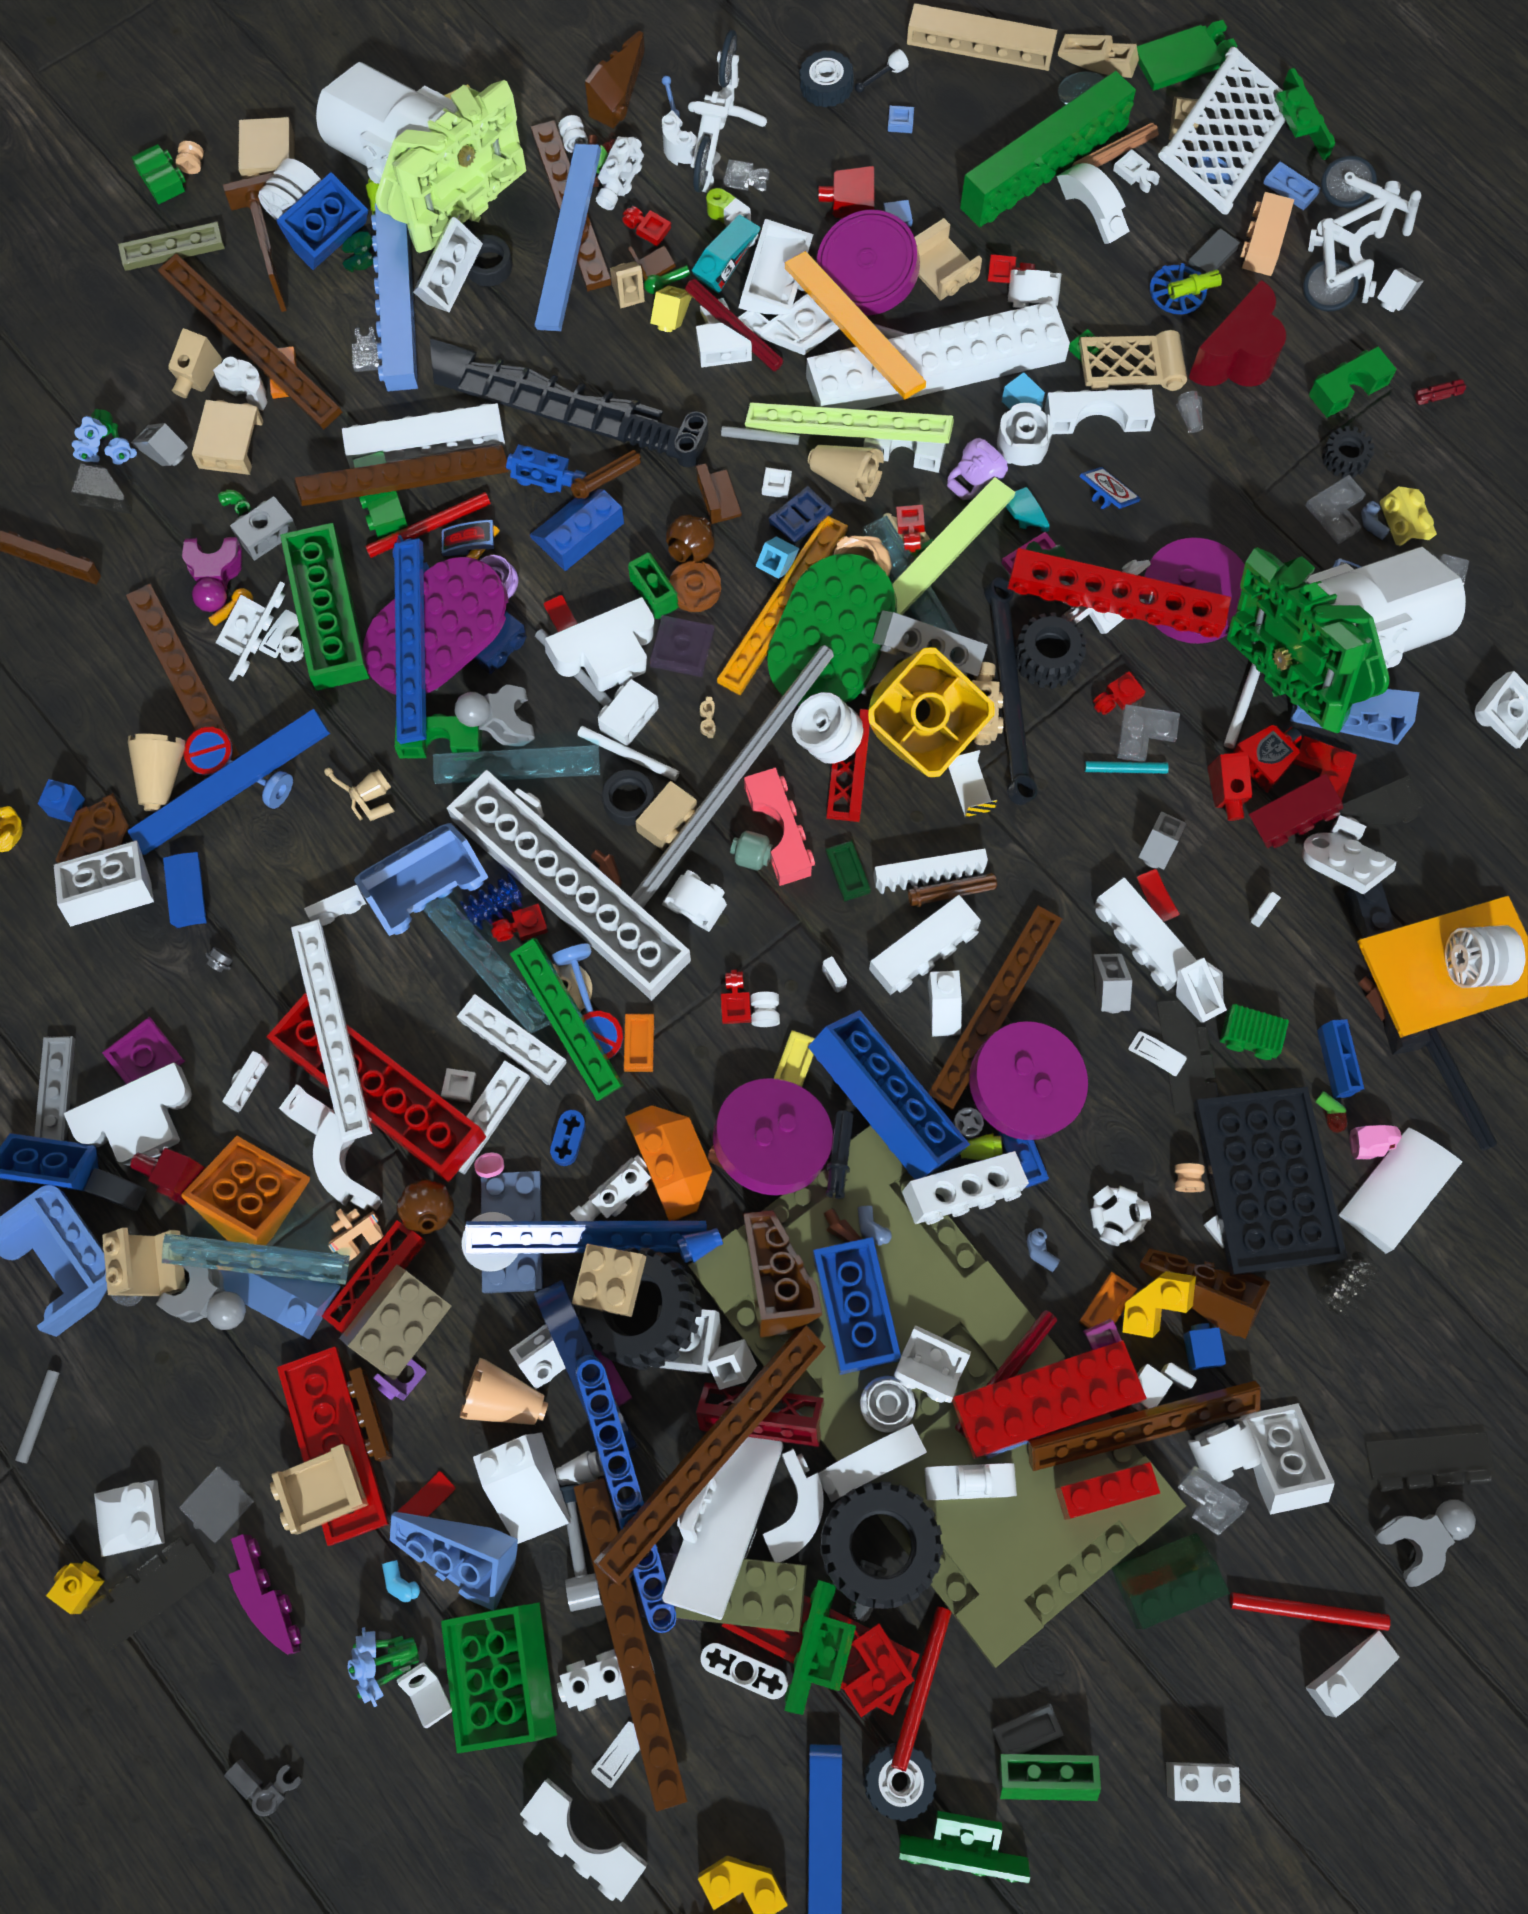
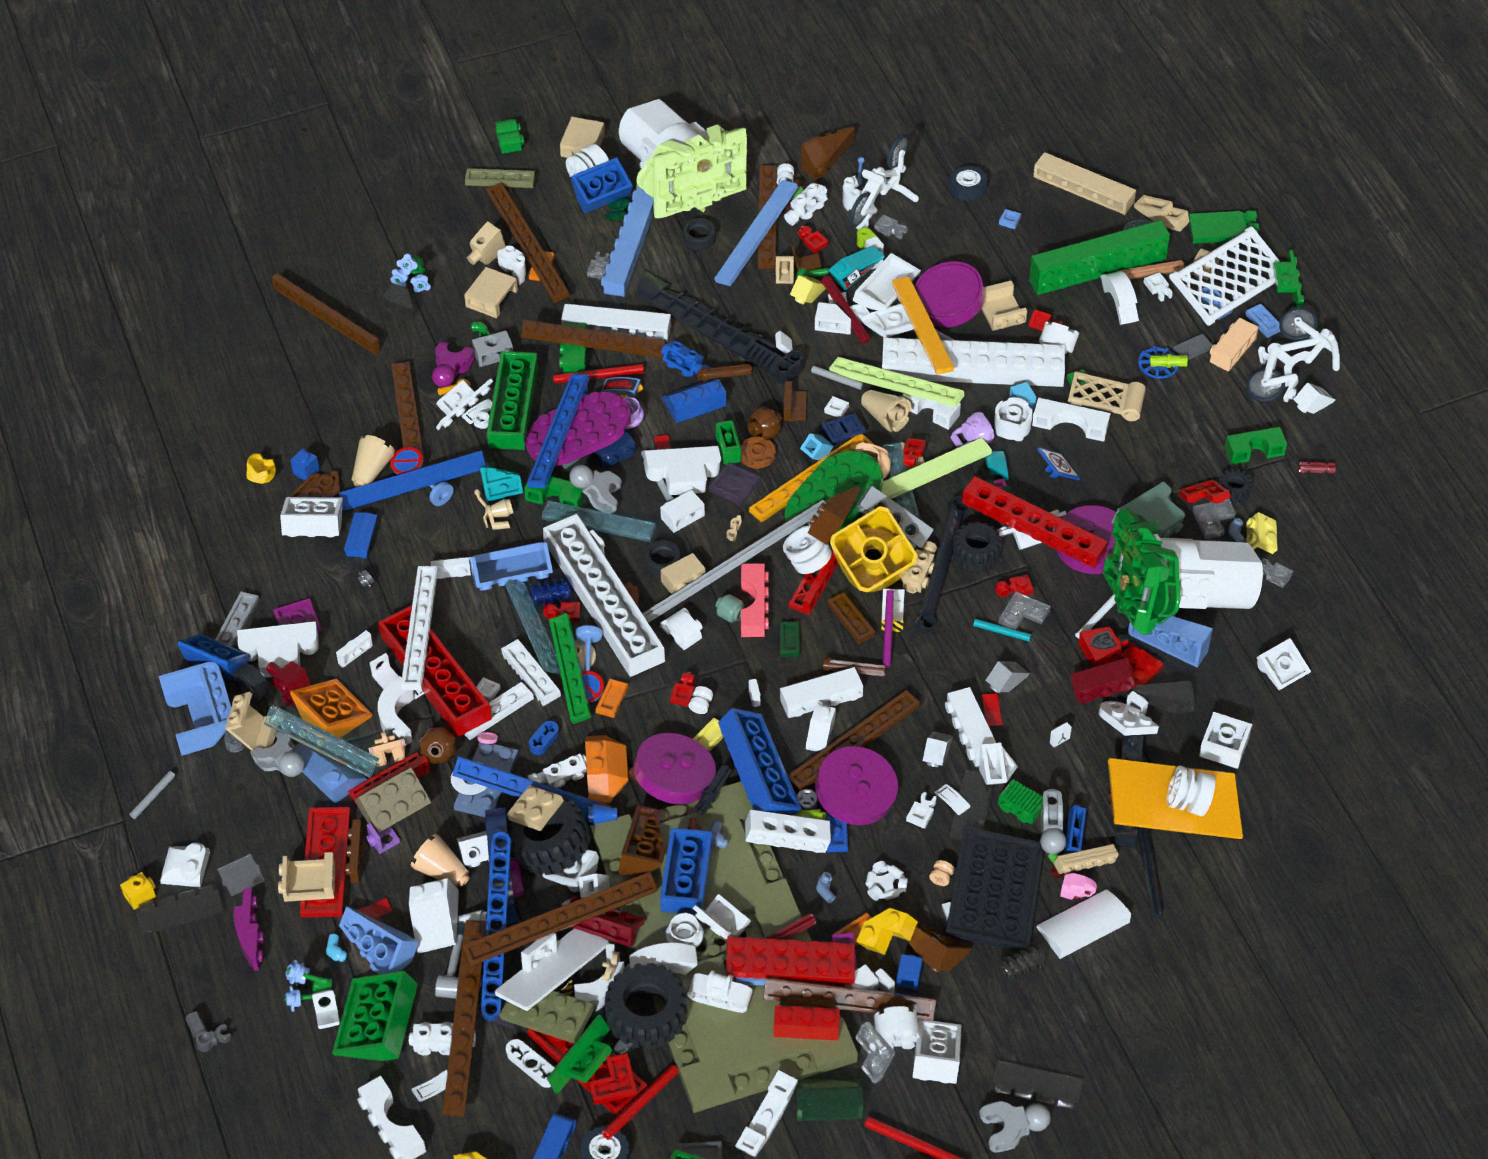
camera: 20 degrees right, 20 degrees down
light grey slope [131,423,188,466] -> none
light nougat wheel [175,141,204,174] -> none
reddish brown piece [223,173,287,312] -> none
white slope [413,217,483,312] -> none
white bar [578,726,680,781] -> none
torso [818,166,874,218] -> none
hinge [855,49,909,93] -> none
white gear [873,849,988,894] -> none
medium blue tile [883,200,913,227] -> none
clear cone [1176,391,1204,433] -> none
dark red brick [1189,280,1286,387] -> none
red torso [1207,752,1252,821] -> none
none -> teal wing [479,465,523,501]
none -> tan piece [601,951,619,981]
none -> white slope [735,1070,798,1157]
none -> white tile [775,331,792,354]
none -> reddish brown slope [807,486,861,545]
none -> reddish brown plate [827,592,875,644]
none -> magenta bar [883,590,894,668]
none -> white plate [906,792,936,829]
none -> light grey piece [1040,789,1066,854]
none -> tan piece [1054,844,1118,874]
none -> sand green brick [1112,482,1185,538]
none -> red plate [1179,479,1230,504]
none -> white brick [1199,712,1252,769]

